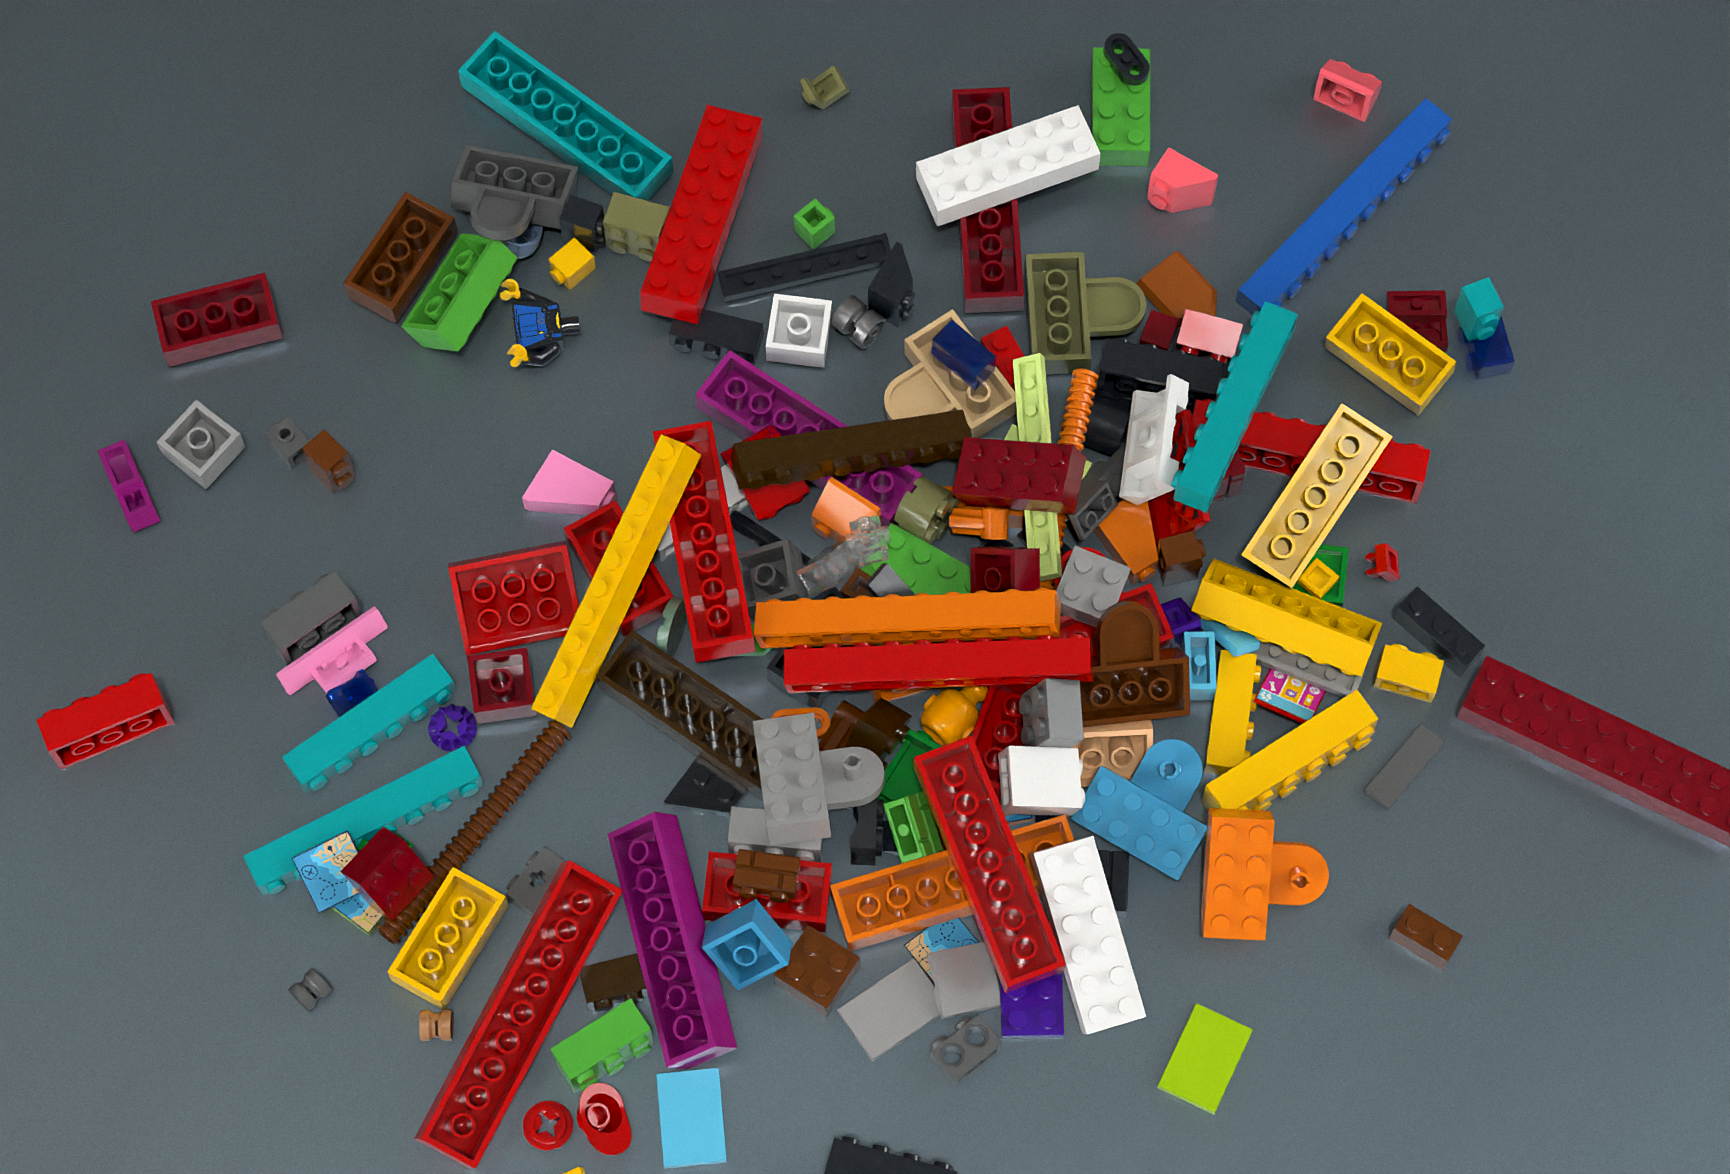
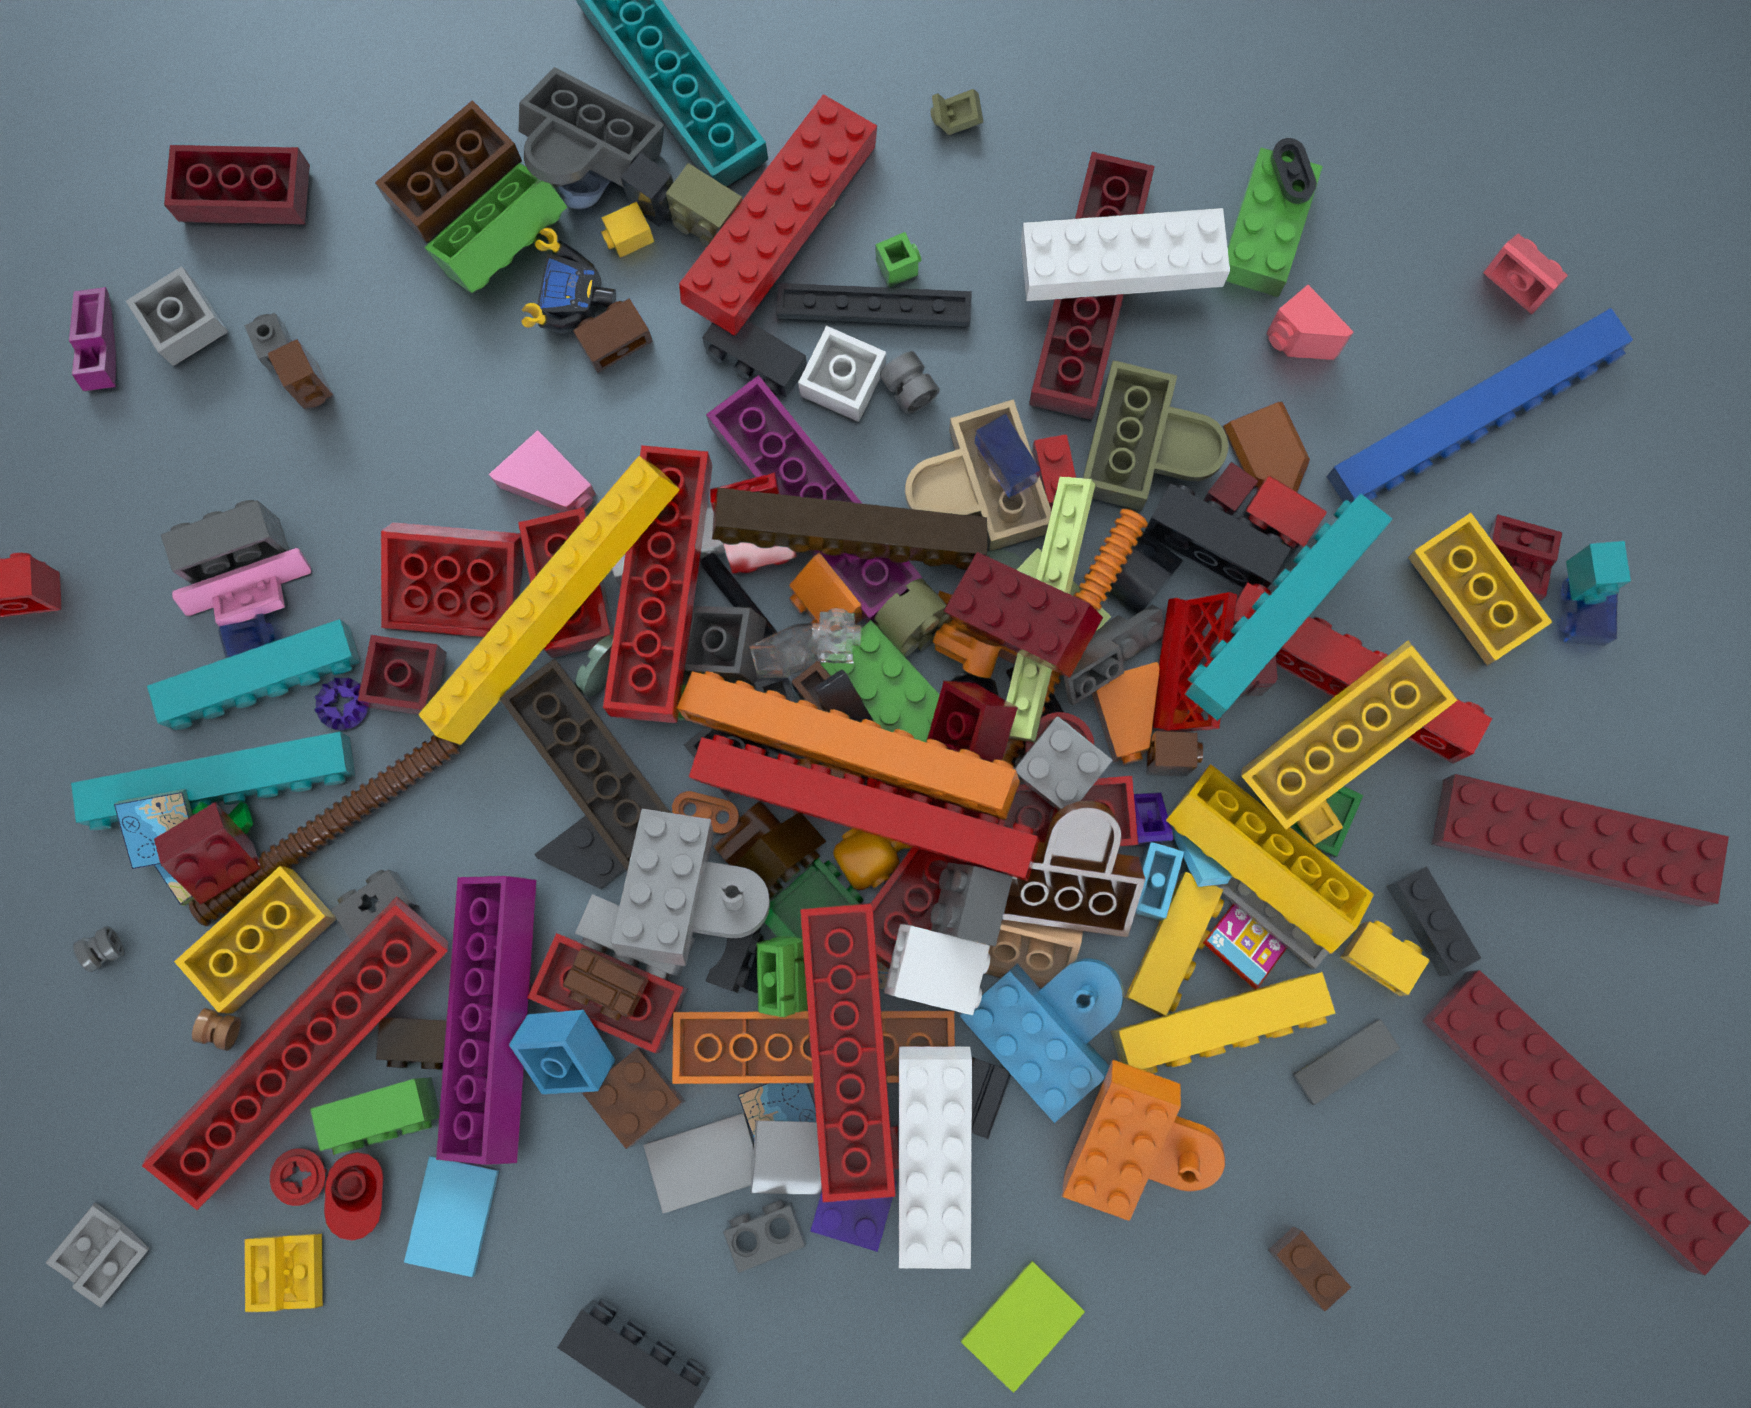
camera: 20 degrees right, 10 degrees up
black slope [868,242,915,328] -> none
white piece [1119,374,1189,505] -> none
red tile [1365,543,1400,582] -> none
none -> reddish brown brick [573,298,653,373]
none -> dark red brick [1431,774,1729,907]

